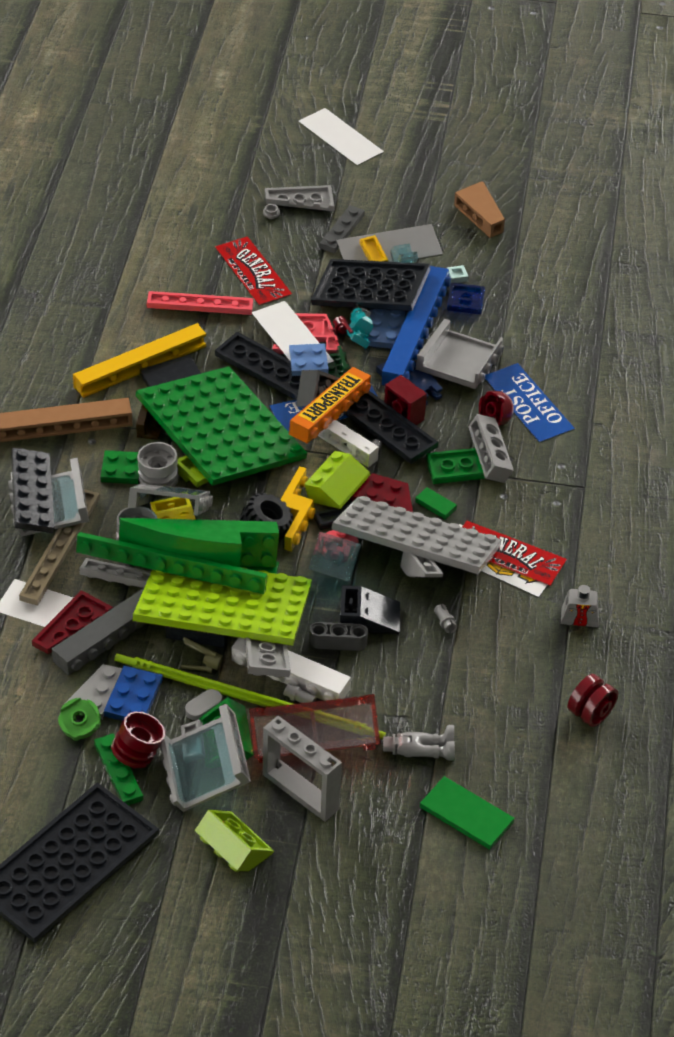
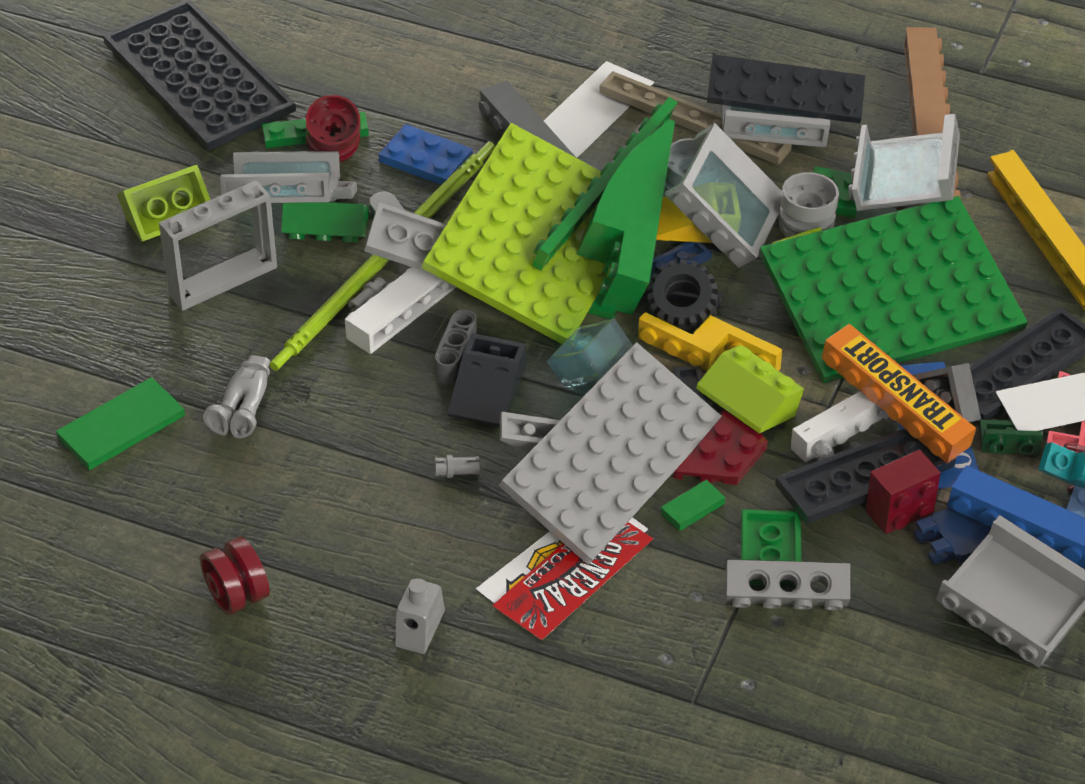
camera: 105 degrees right, 0 degrees up
dark red wing [32,590,113,654] -> none
bright green plate [58,698,101,741] -> none
light grey wing [67,664,122,720] -> none
black tile [139,355,201,387] -> none
clear windscreen [249,694,380,763] -> none
medium blue plate [289,343,328,376] -> none
dark red cylinder [479,391,514,427] -> none
blue sticker [485,363,575,442] -> none
none -> panel [849,114,960,211]

